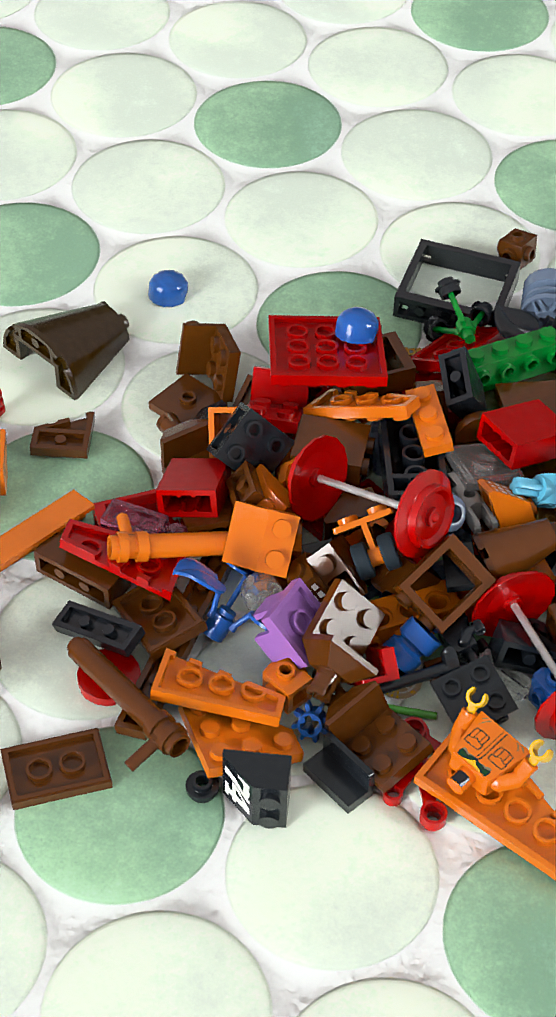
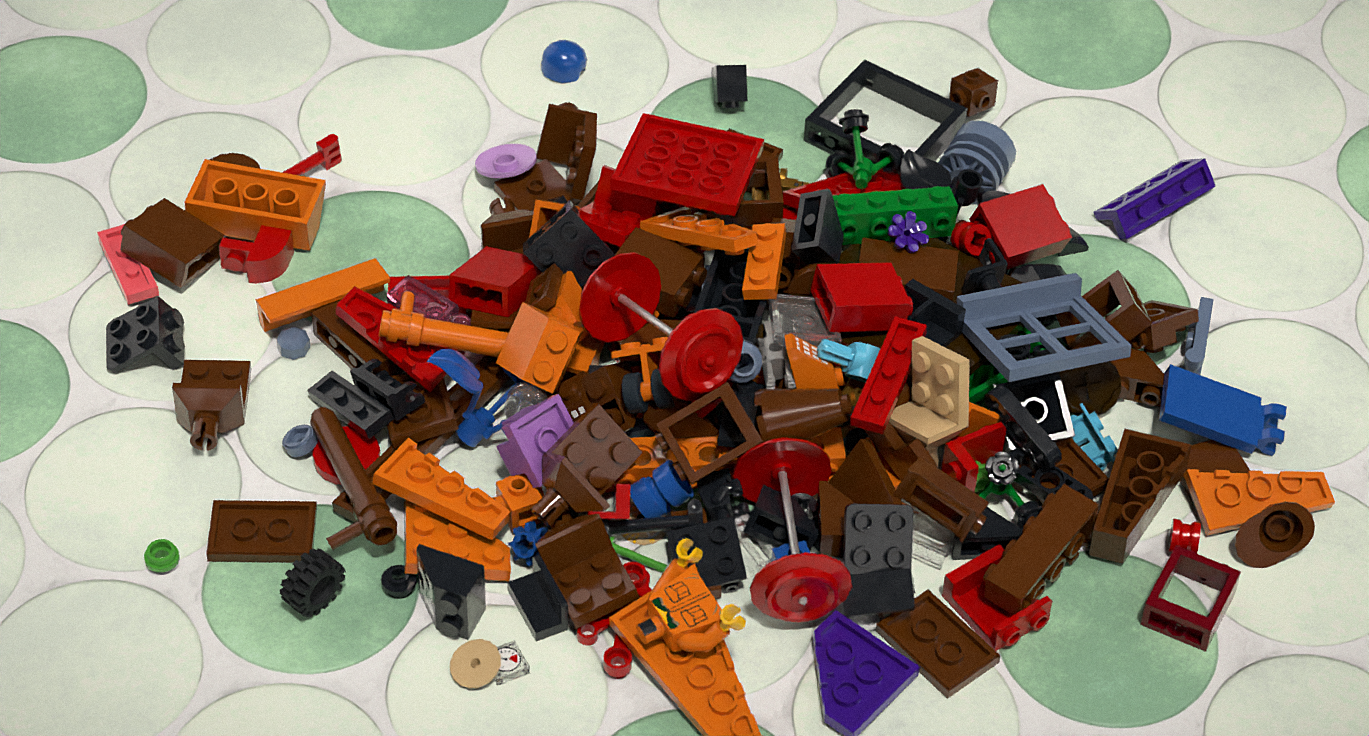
camera: 15 degrees right, 0 degrees up
dark brown cone [3,301,130,400] -> none
reddish brown wing [30,412,95,459] -> none
blue hair [335,307,379,344] -> none
none -> sand blue tile [277,327,310,360]
none -> black tyre [280,548,346,617]
none -> sand blue tile [282,425,318,457]
none -> black hinge [350,359,426,421]
none -> tan piece [450,639,501,688]
none -> lavender dish [475,144,537,179]
none -> tile [493,640,530,686]
none -> black slope [712,64,748,108]
none -> dark purple plant [887,211,929,253]

